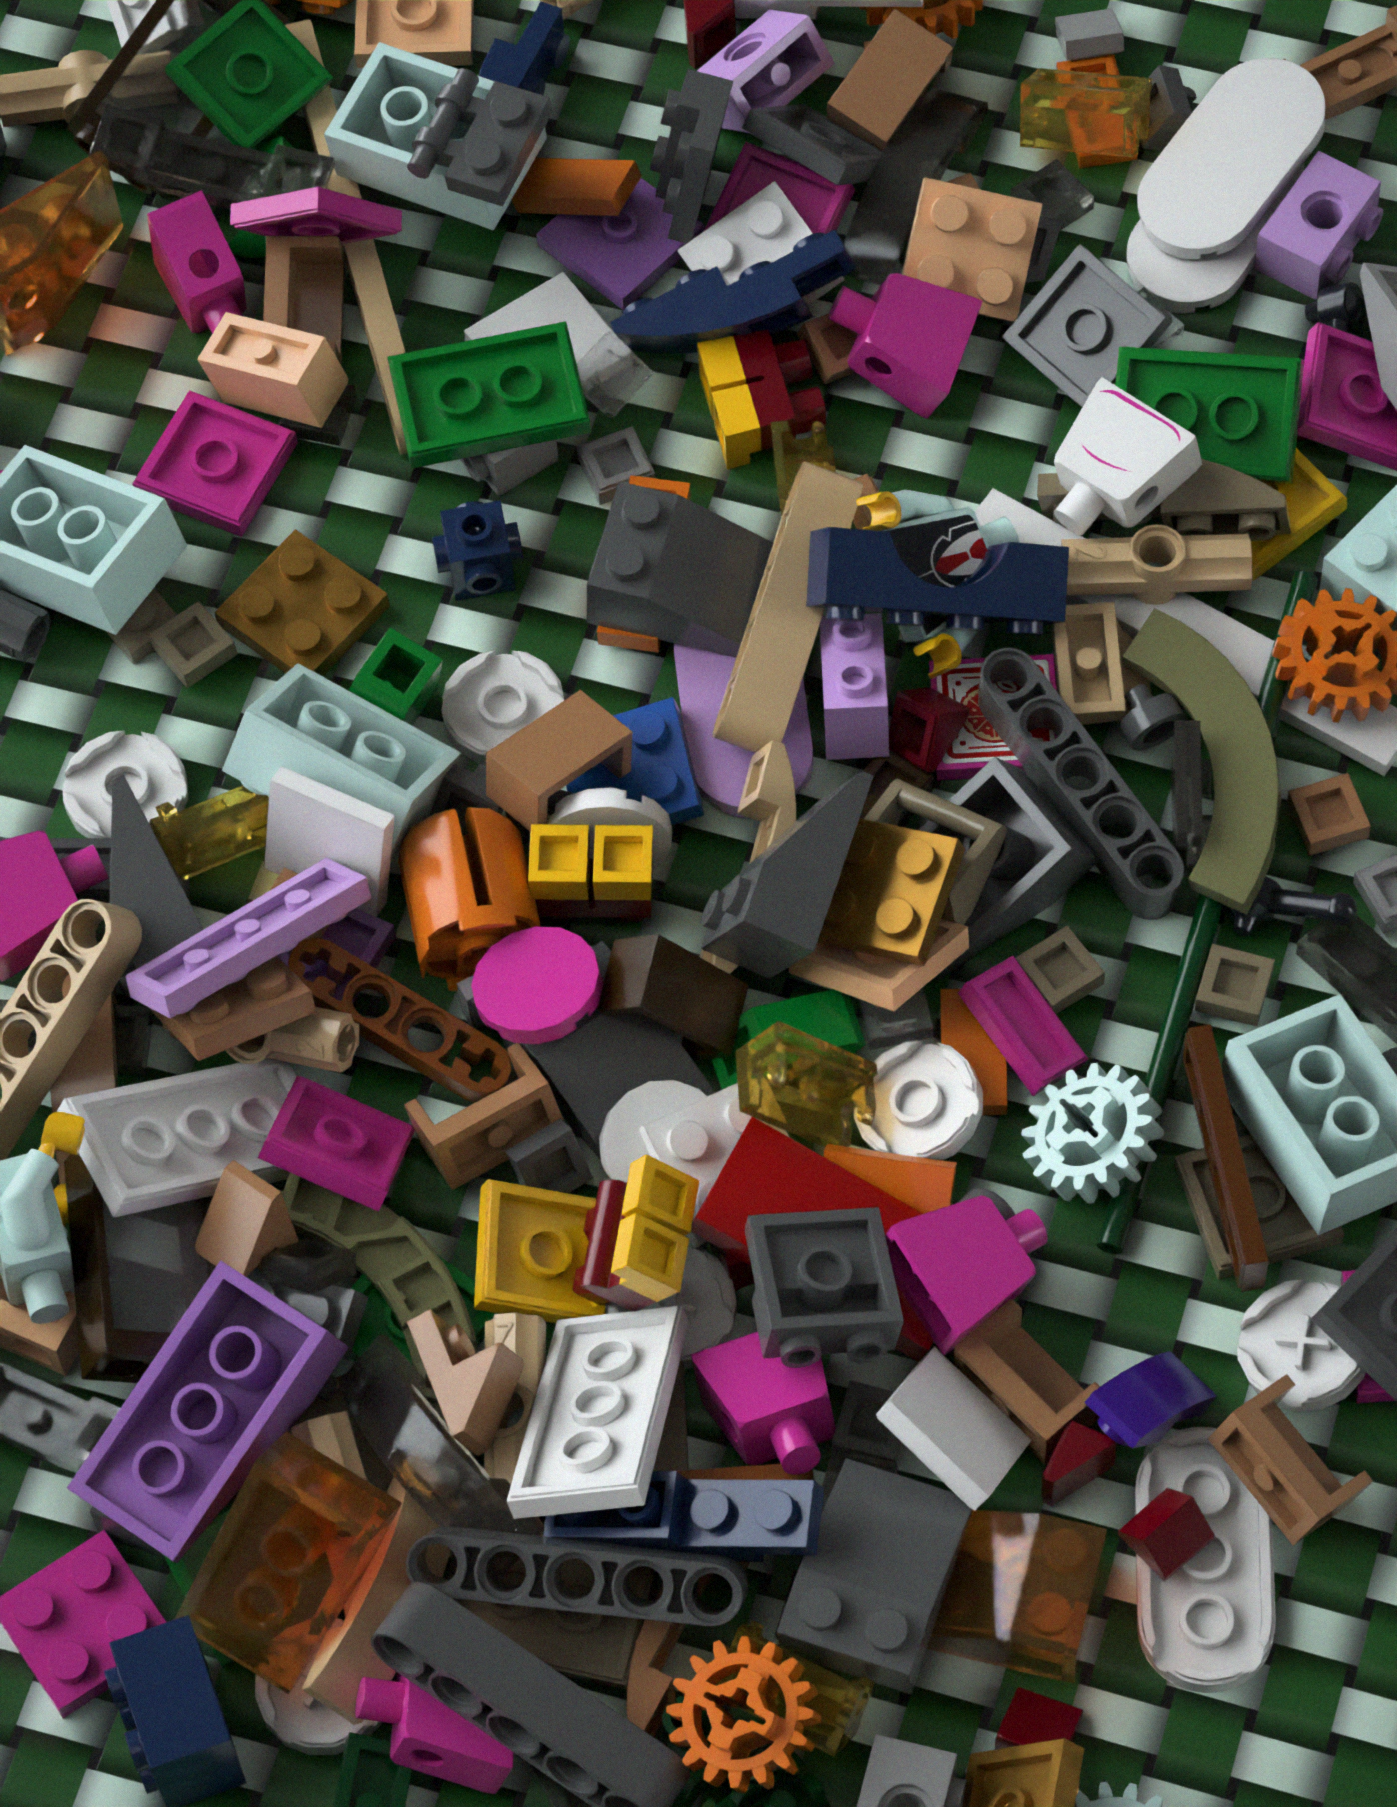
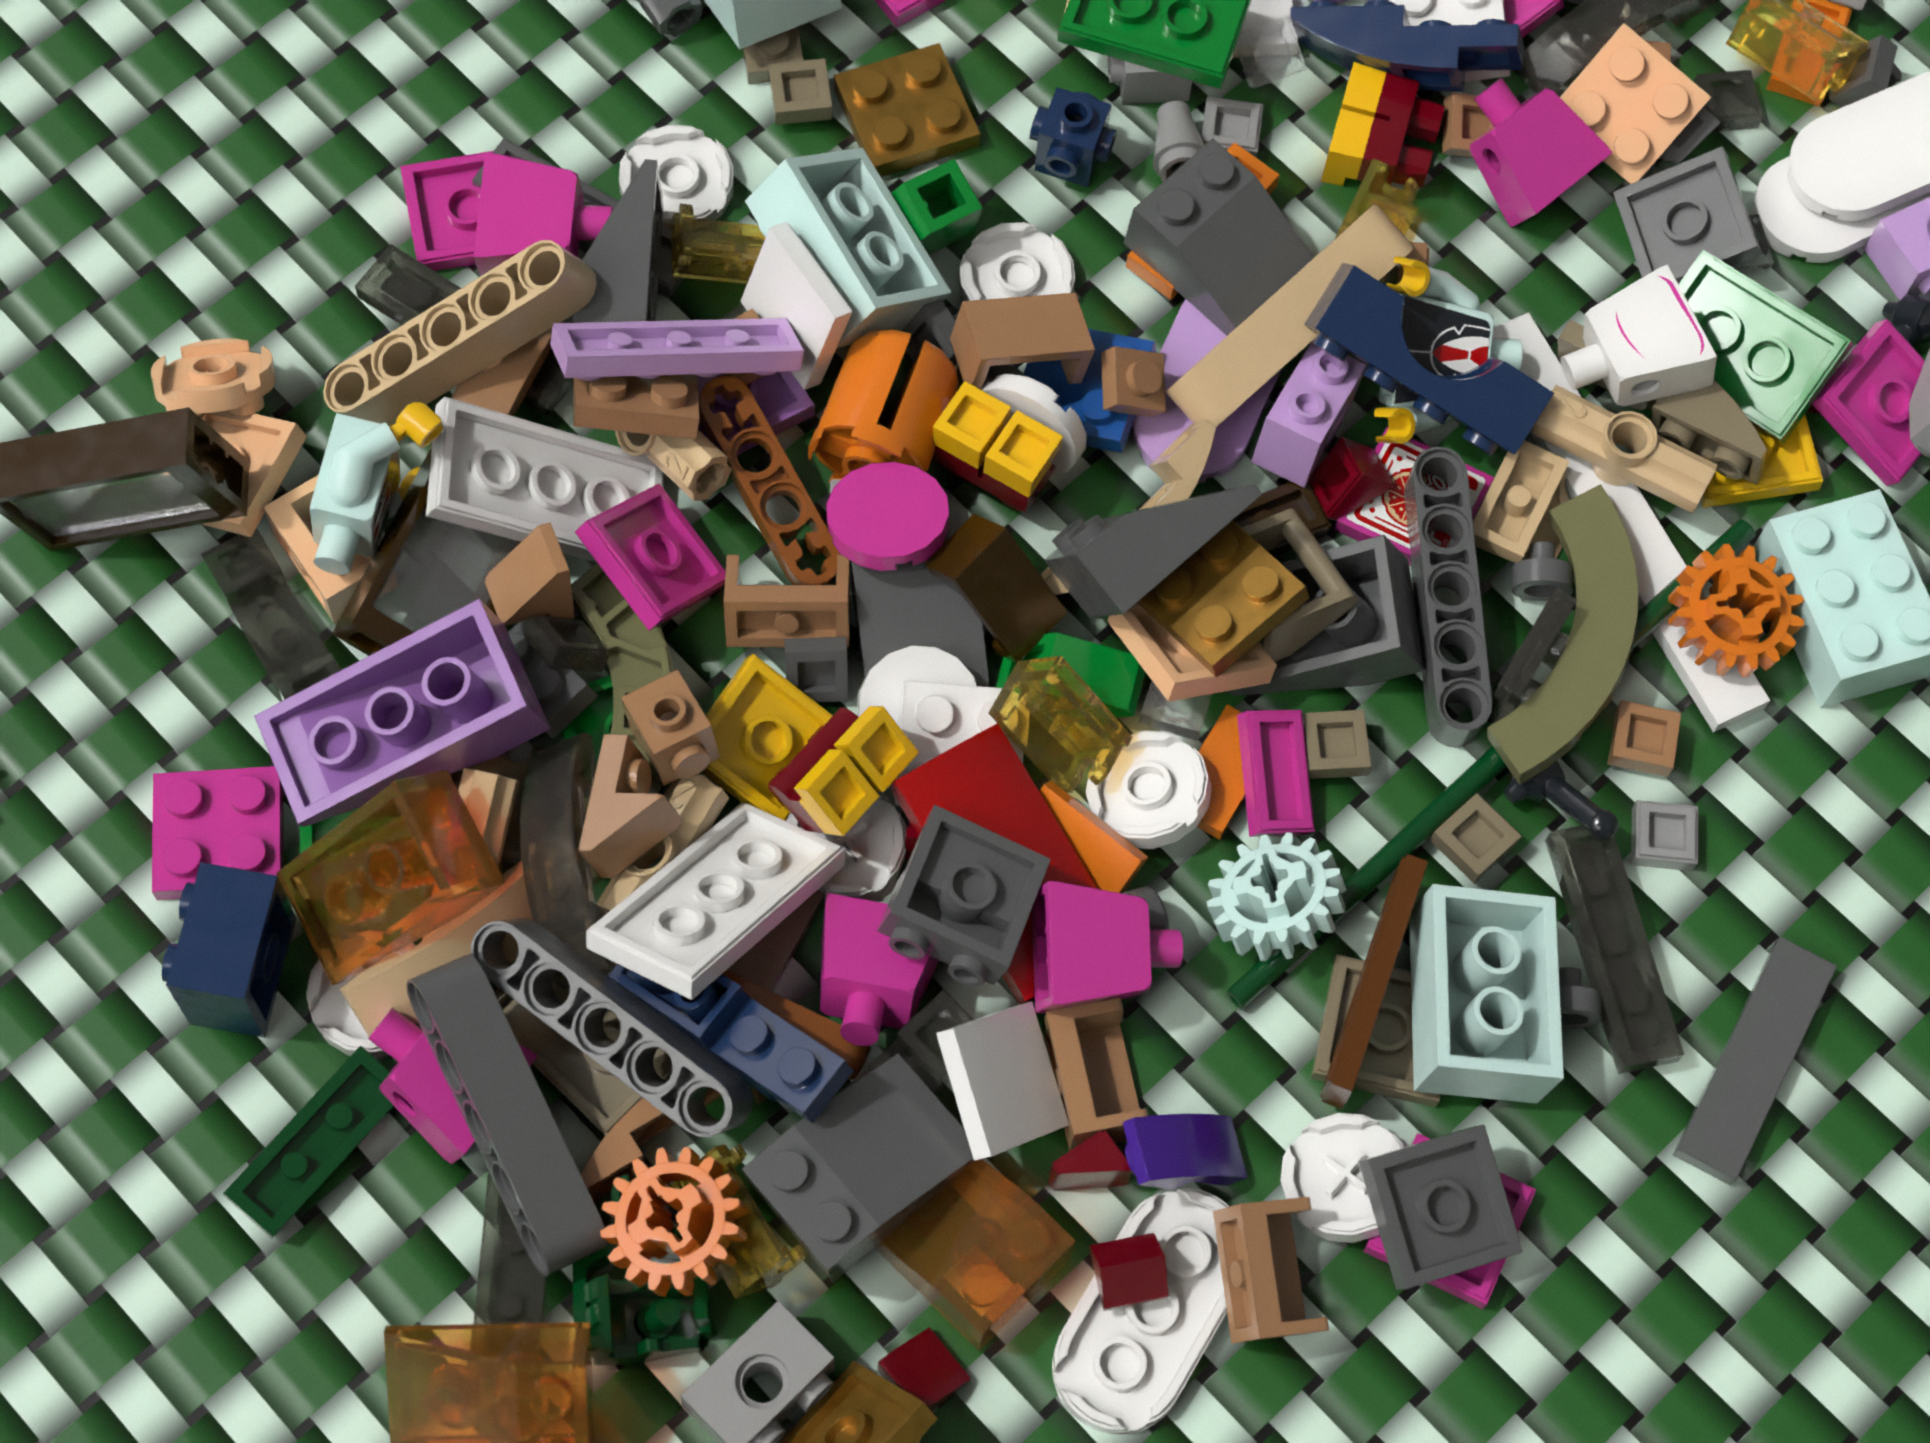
camera: 20 degrees right, 5 degrees up
none -> medium nougat brick [621,670,720,786]
none -> medium nougat plate [1101,346,1166,417]
none -> light grey cone [1153,101,1205,182]

